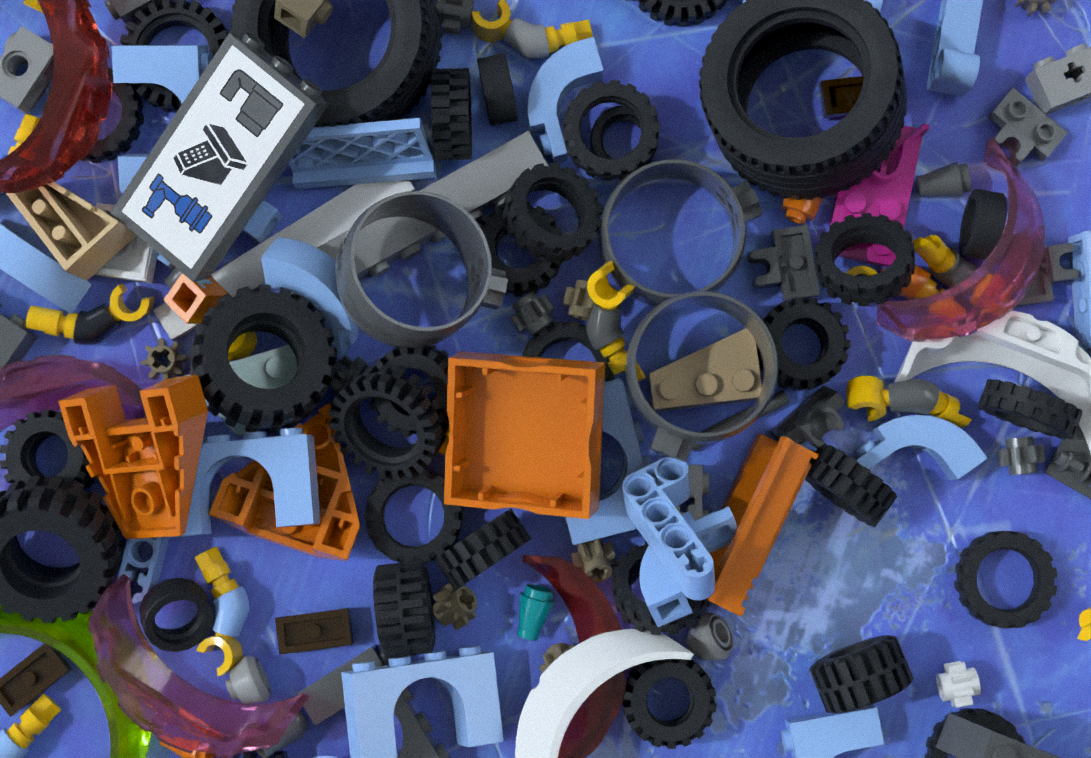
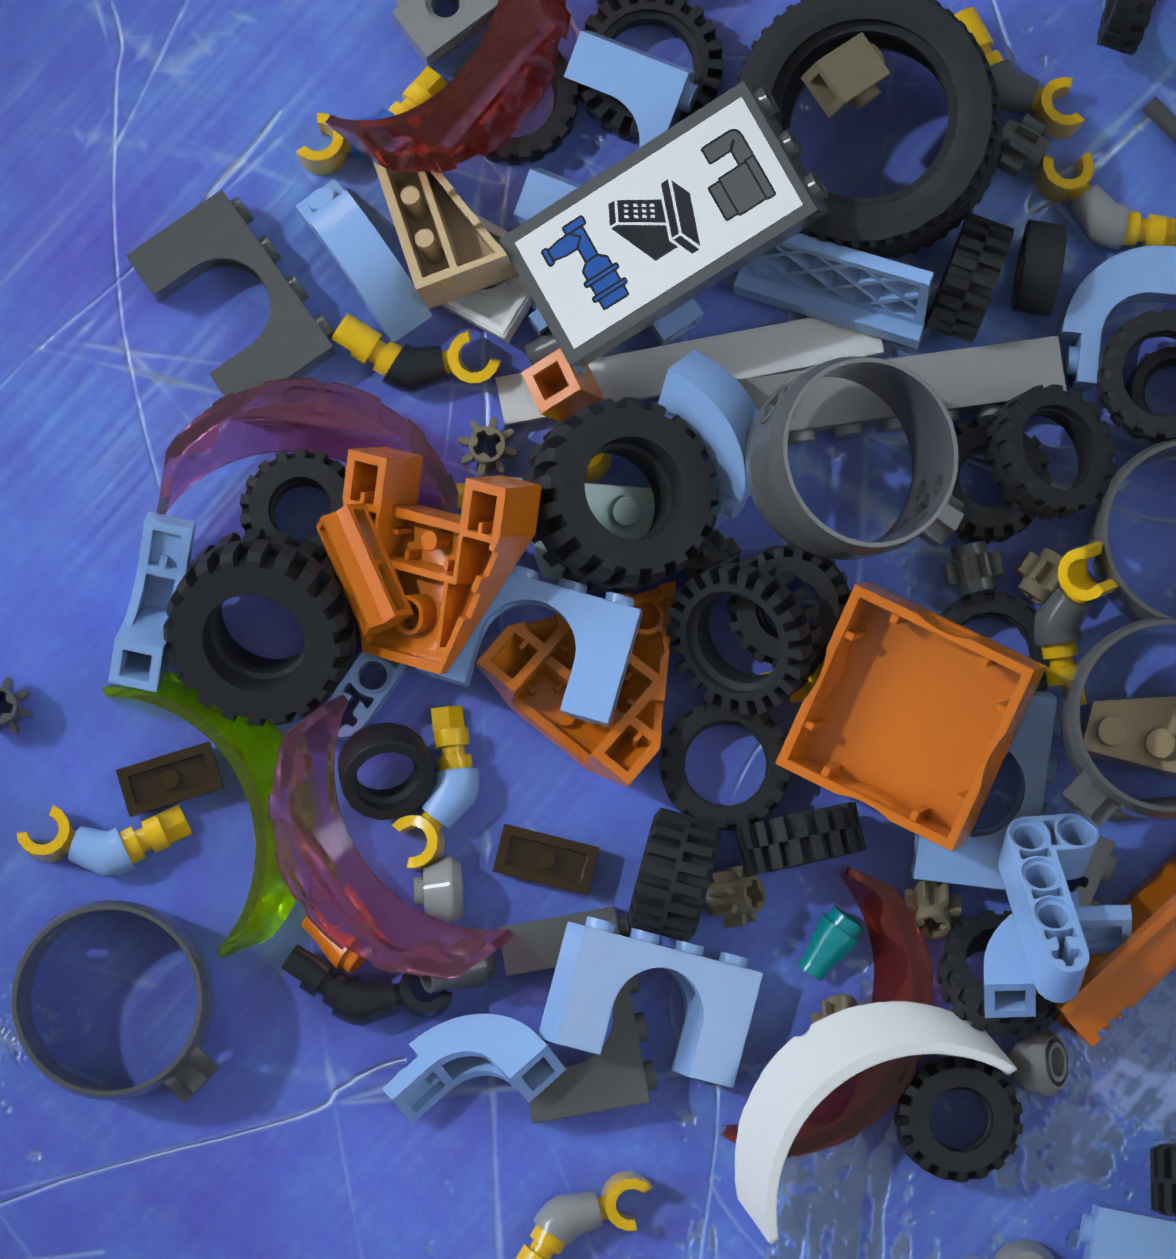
camera: 20 degrees right, 0 degrees up
none -> orange piece [316,503,414,638]

